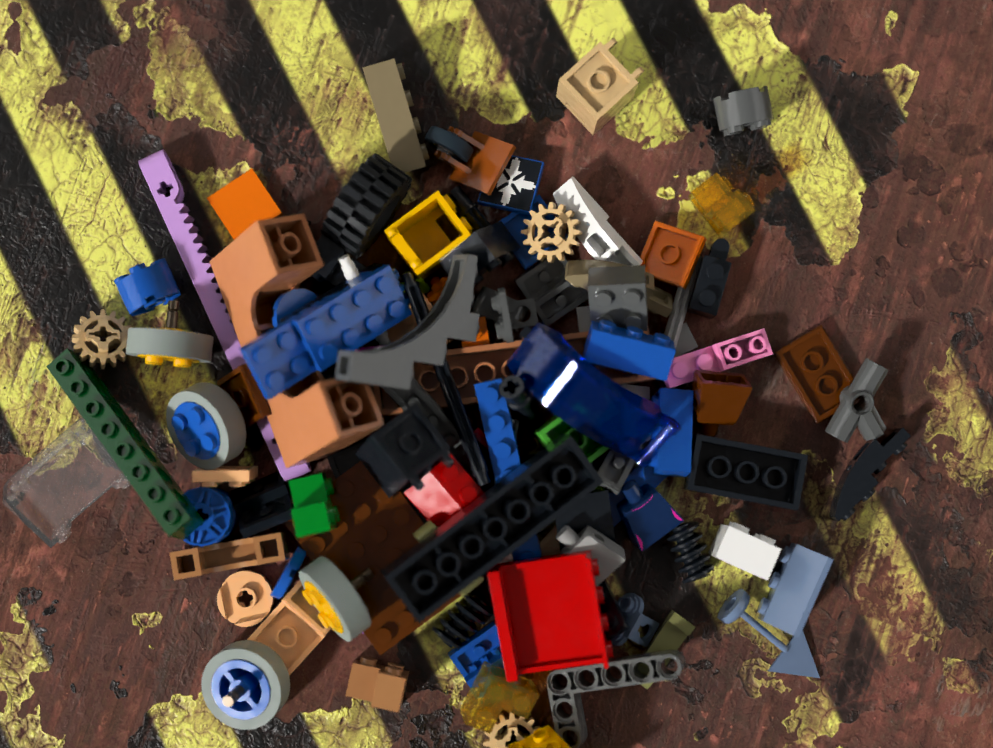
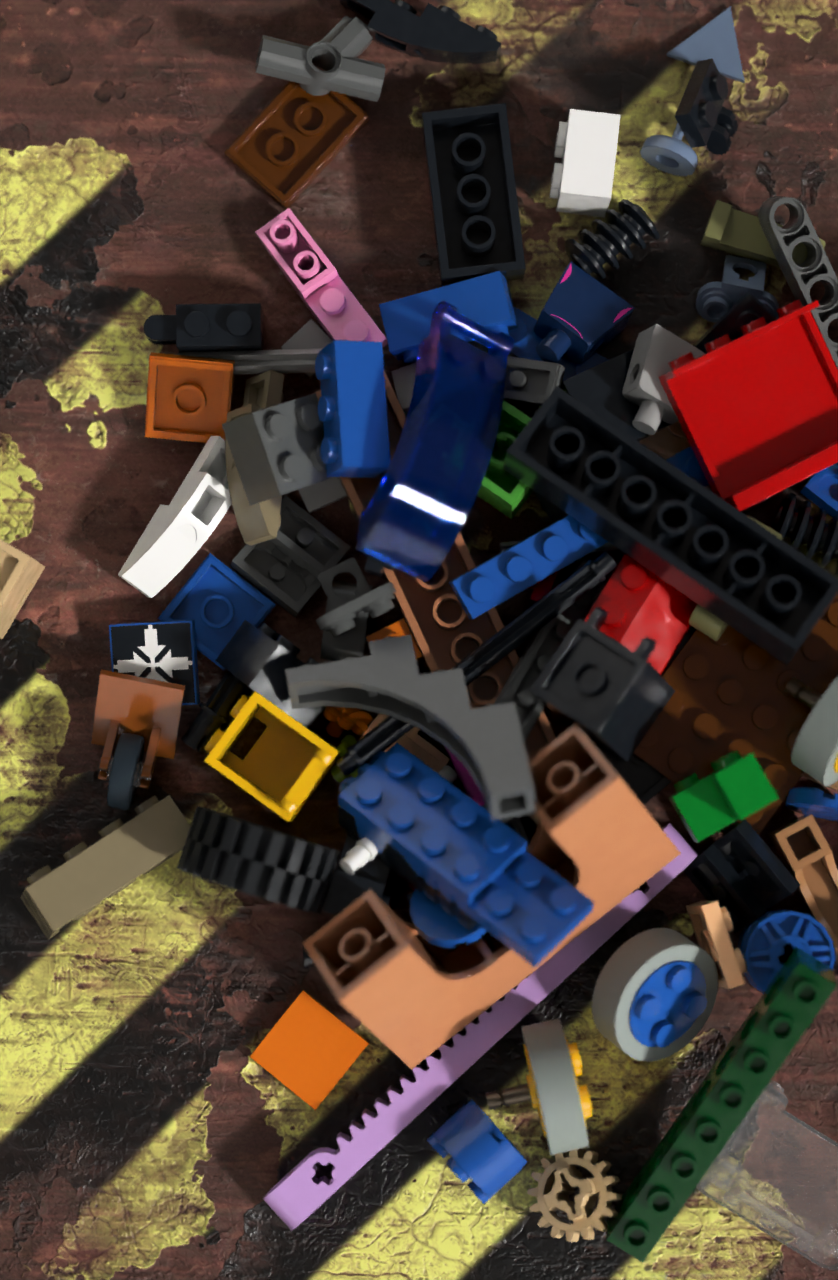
camera: 110 degrees left, 0 degrees up
reddish brown tile [217,363,272,429] -> none
black pin [499,375,543,431] -> none
tan gear [521,202,582,263] -> none
clear yellow brick [688,172,756,239] -> none
reddish brown torso [692,370,753,436] -> none
sand blue slope [757,543,833,638] -> none
none -> black hinge [675,59,738,156]

